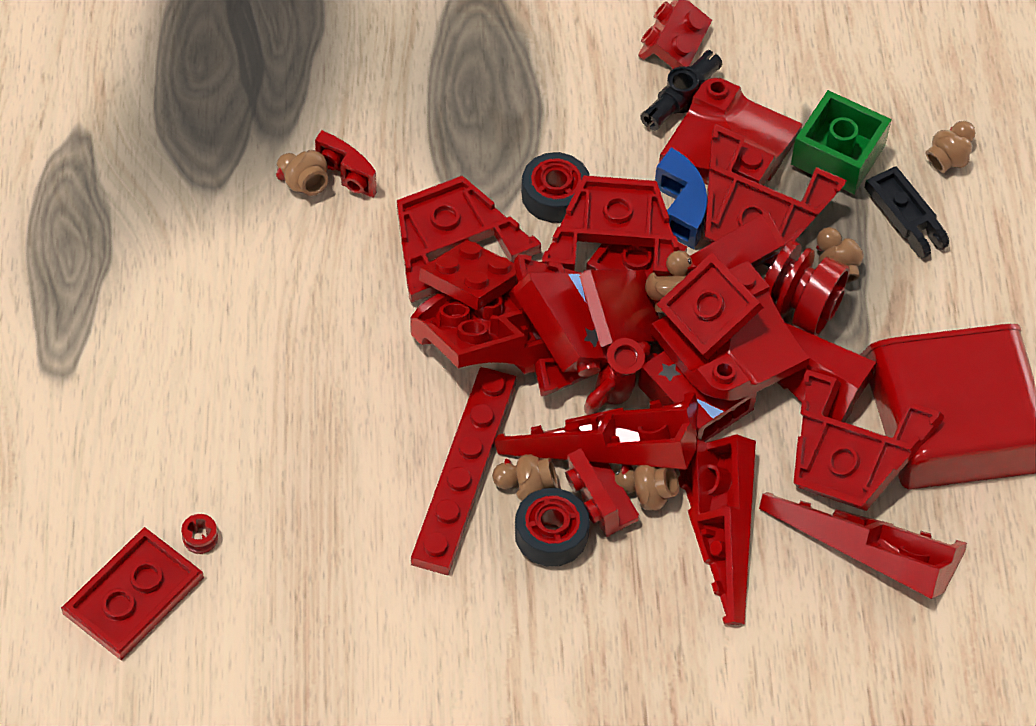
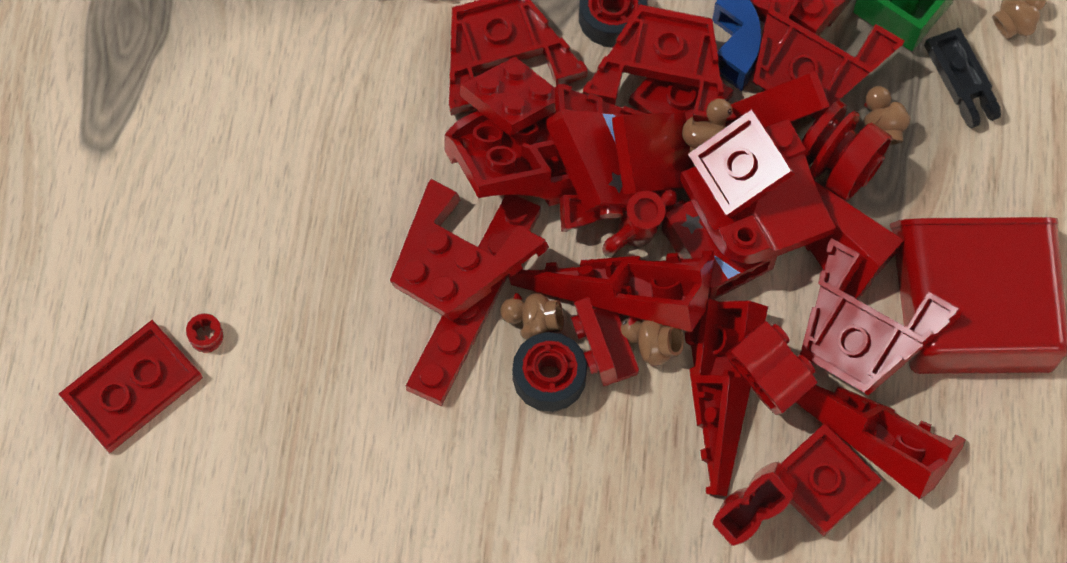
camera: 10 degrees right, 10 degrees up
none -> red wing [390,179,549,321]
none -> red brick [712,462,798,546]
none -> red brick [725,321,818,415]
none -> red plate [781,423,882,537]

